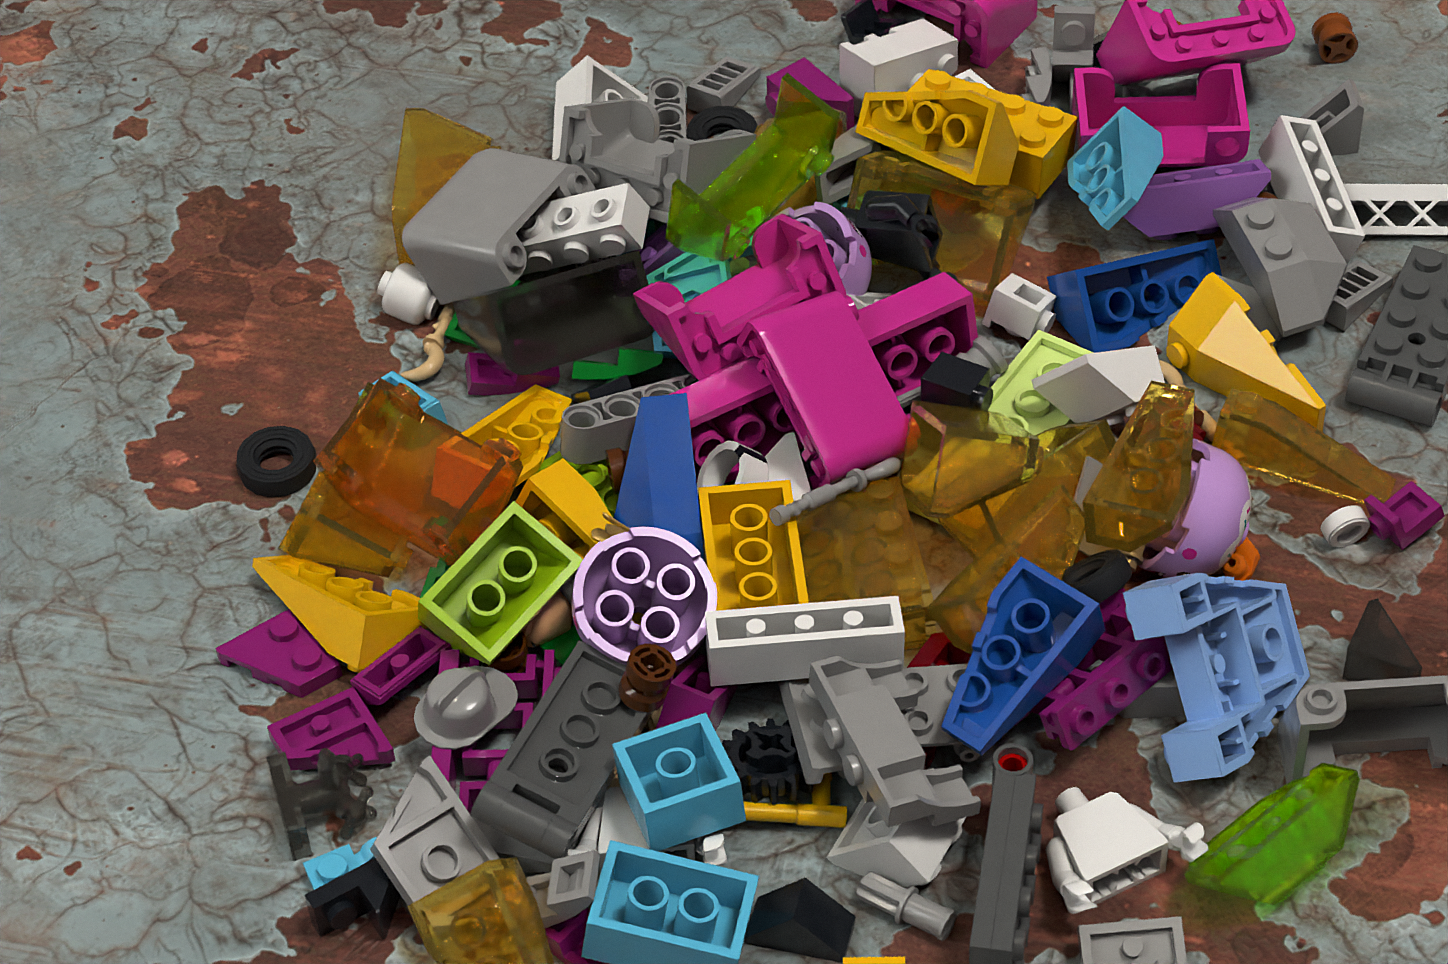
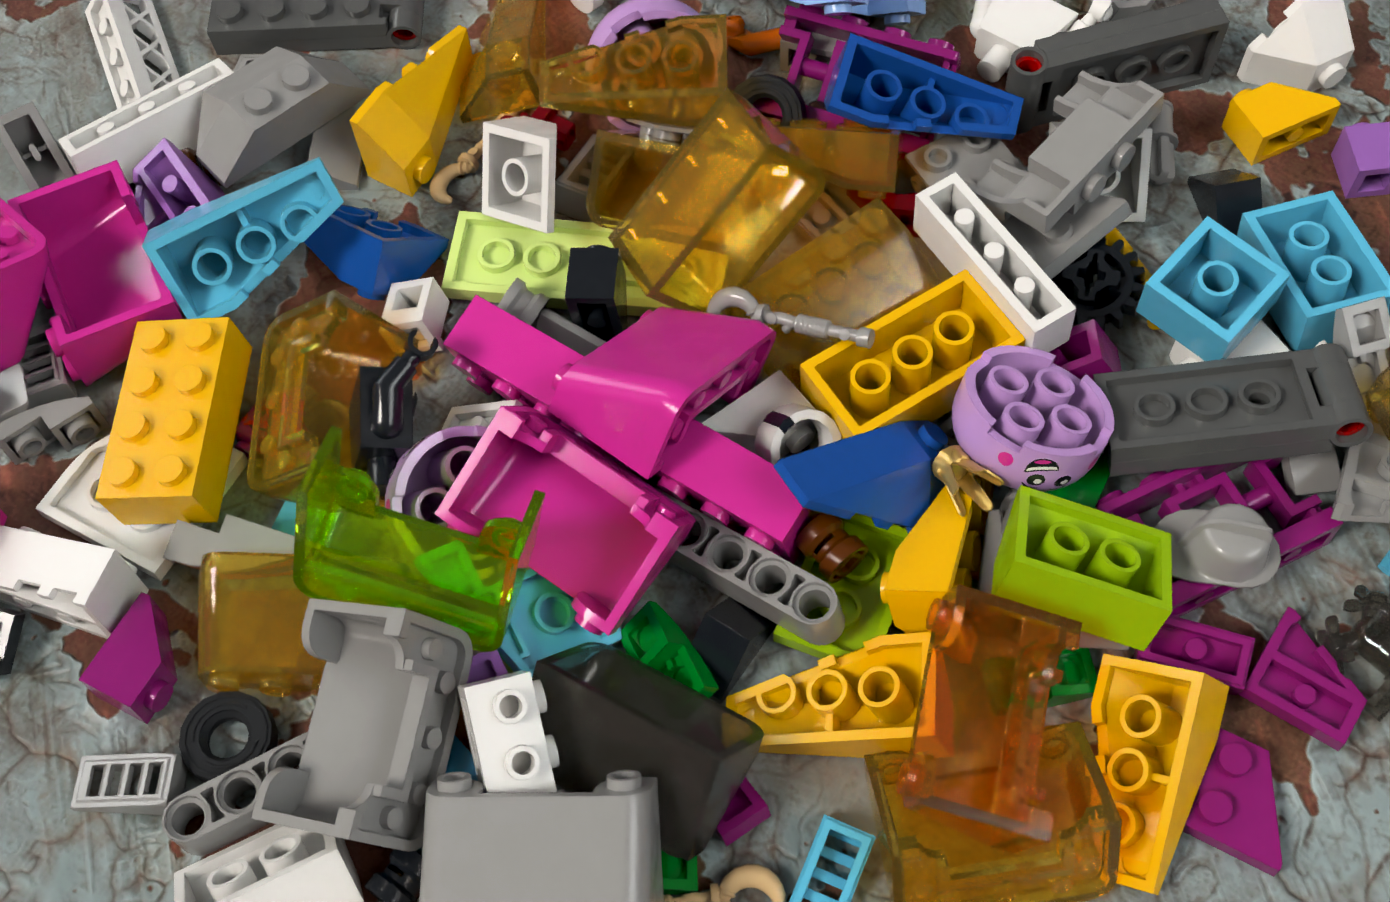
camera: 115 degrees left, 15 degrees up
reddish brown wheel [618,644,676,712] -> none
yellow wedge [855,90,1019,185] -> none

